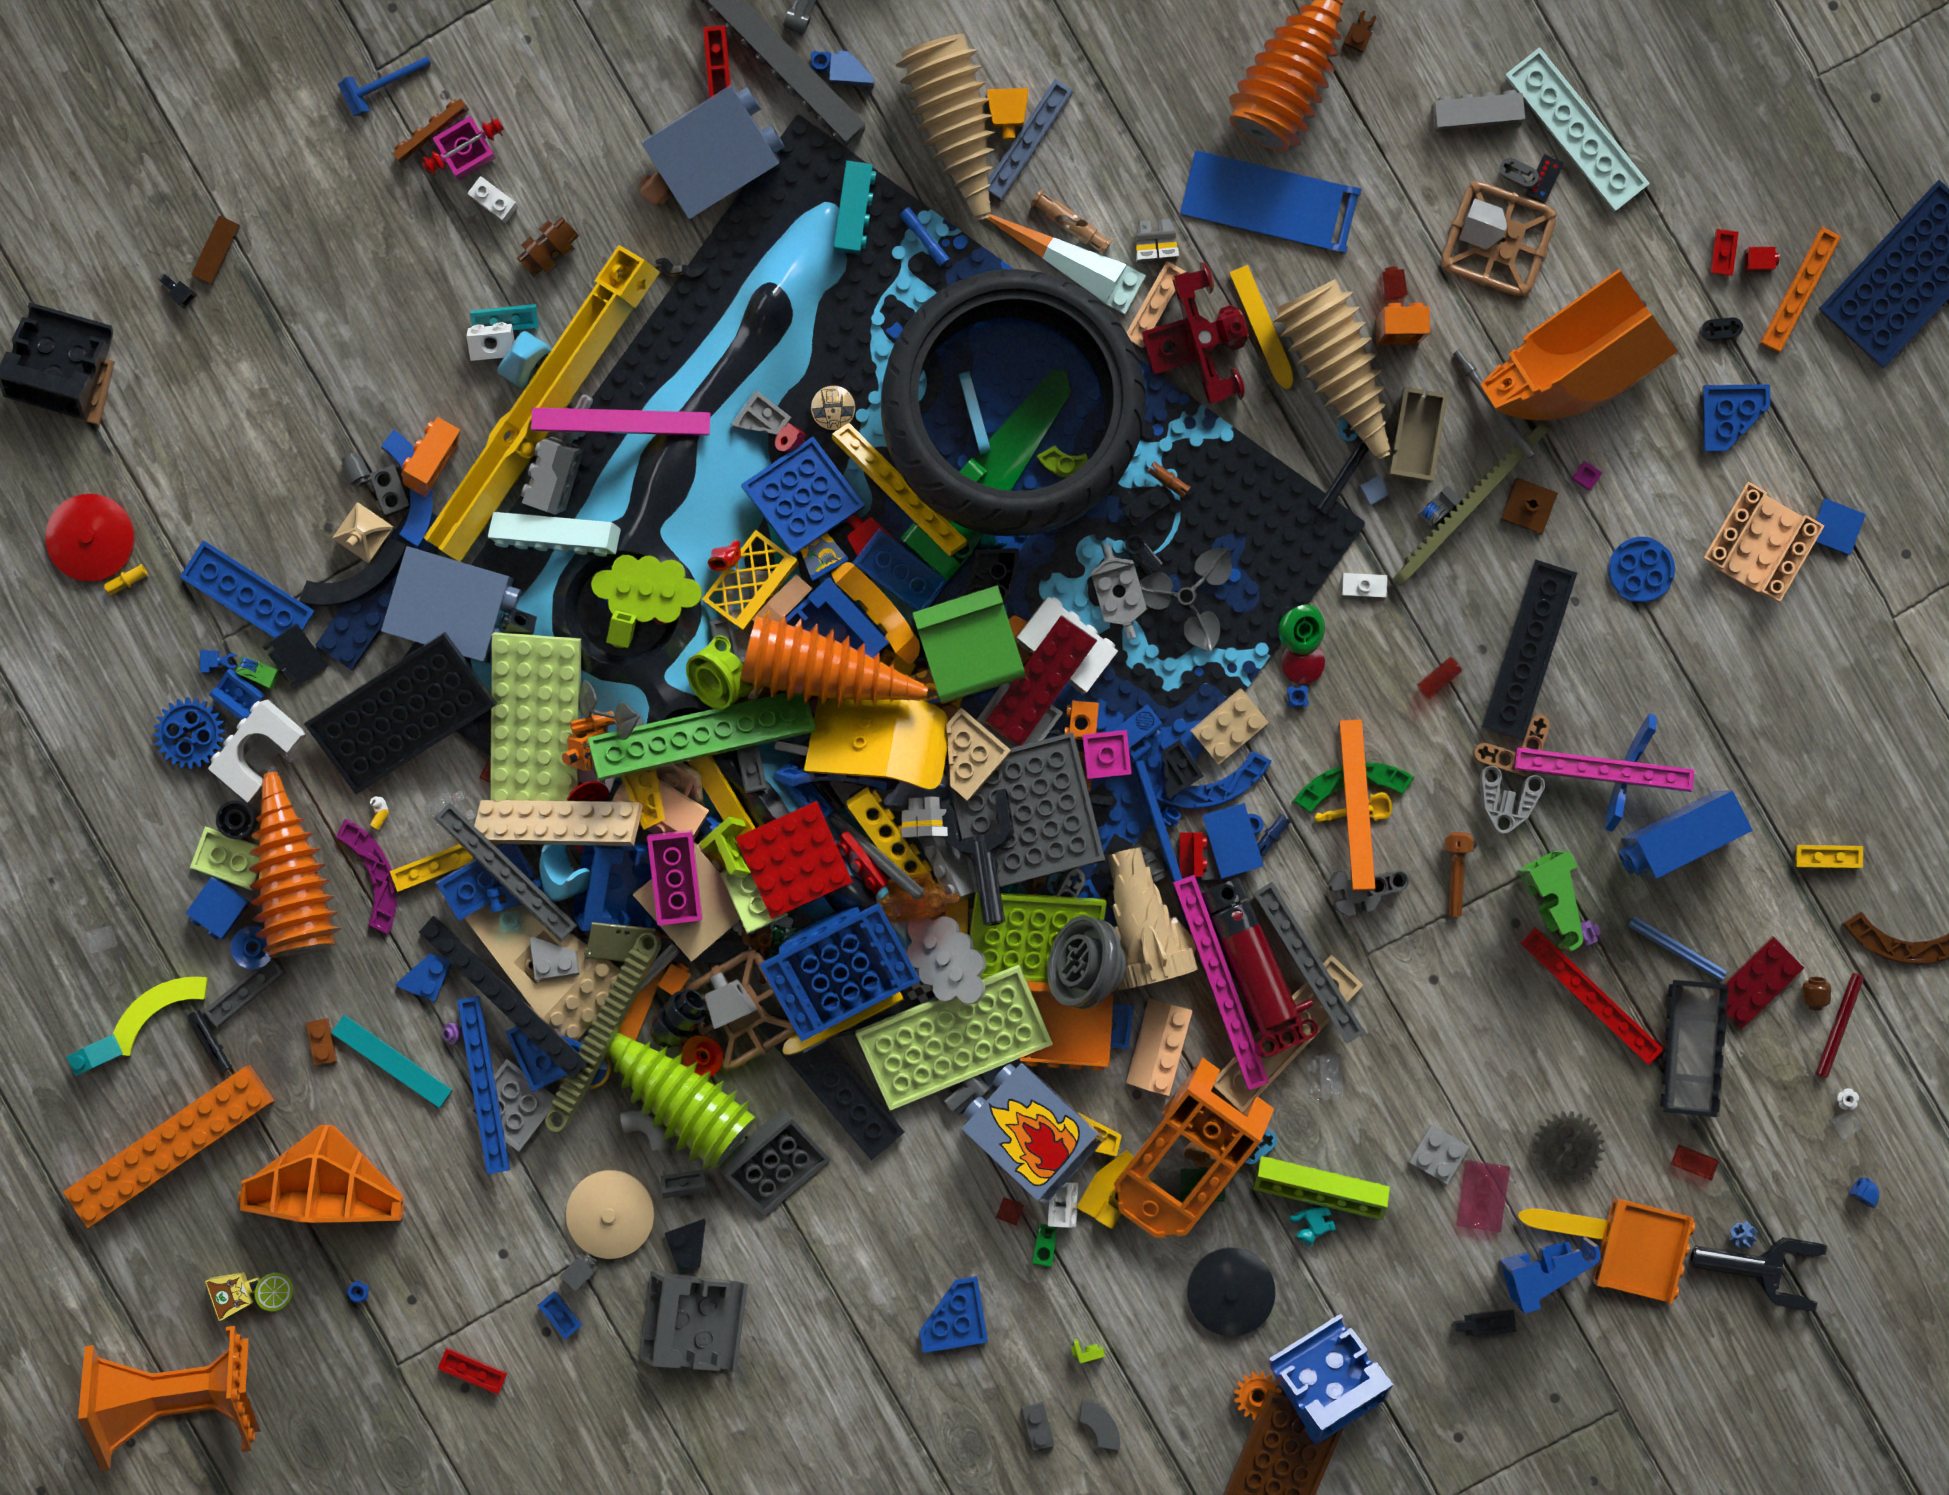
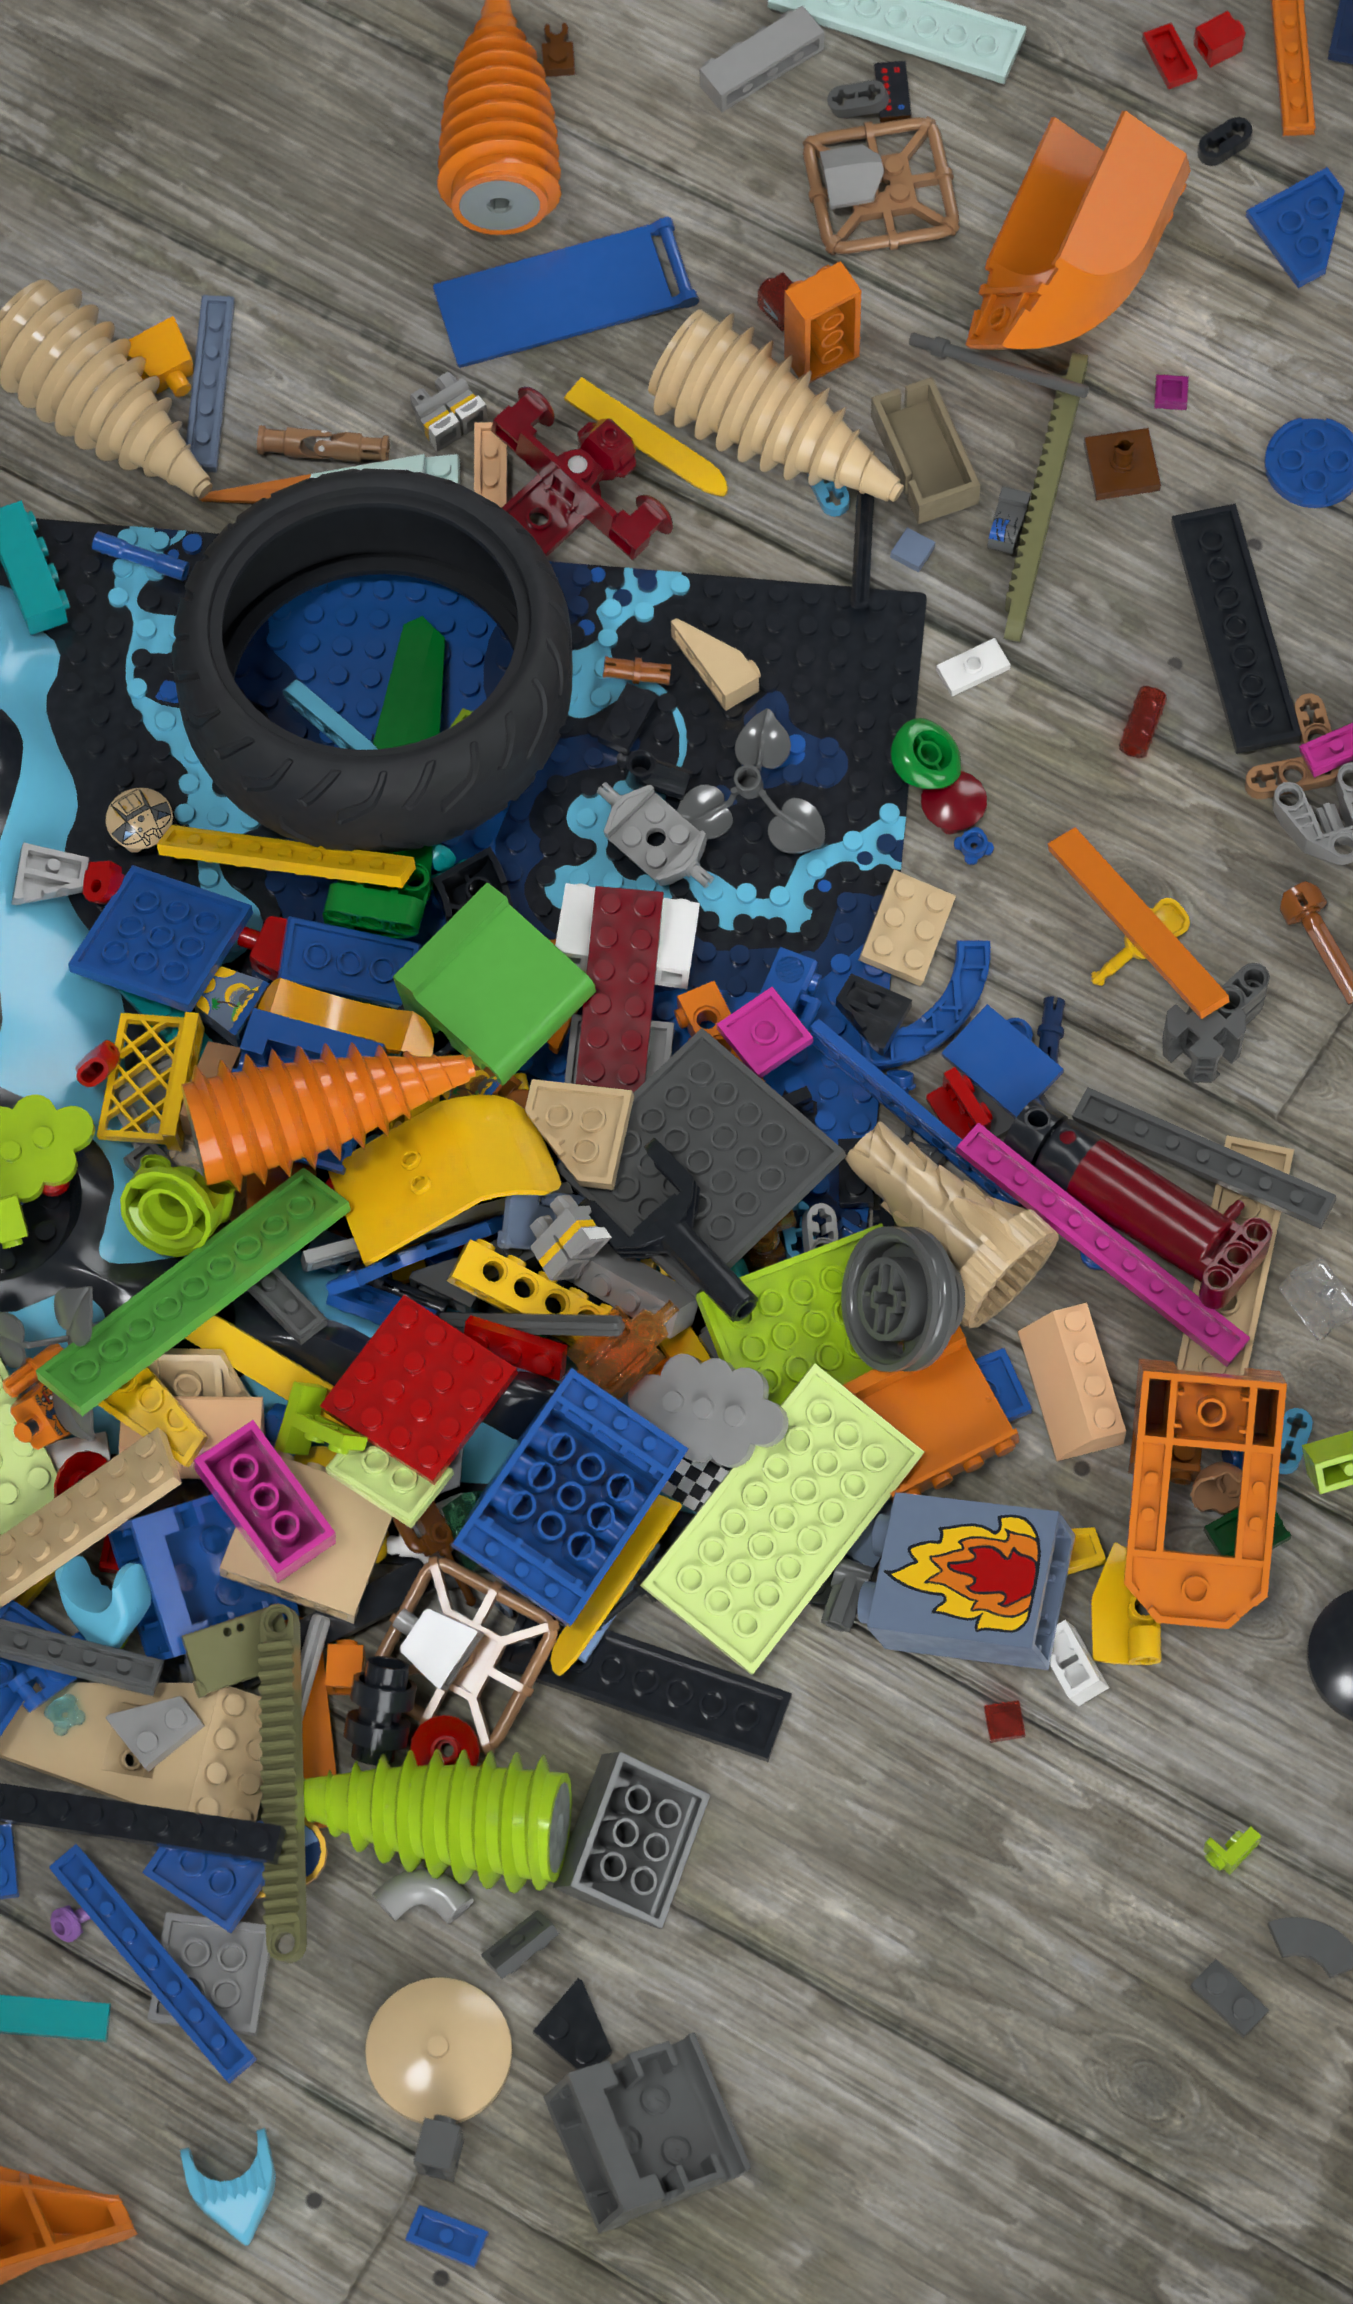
camera: 30 degrees left, 20 degrees down
blue plate [919,1276,988,1353] -> none
green leg [1032,1223,1057,1267] -> none
green tile [1293,762,1414,813] -> none
none -> medium azure animal [180,2128,276,2246]
none -> tan slope [671,618,761,711]

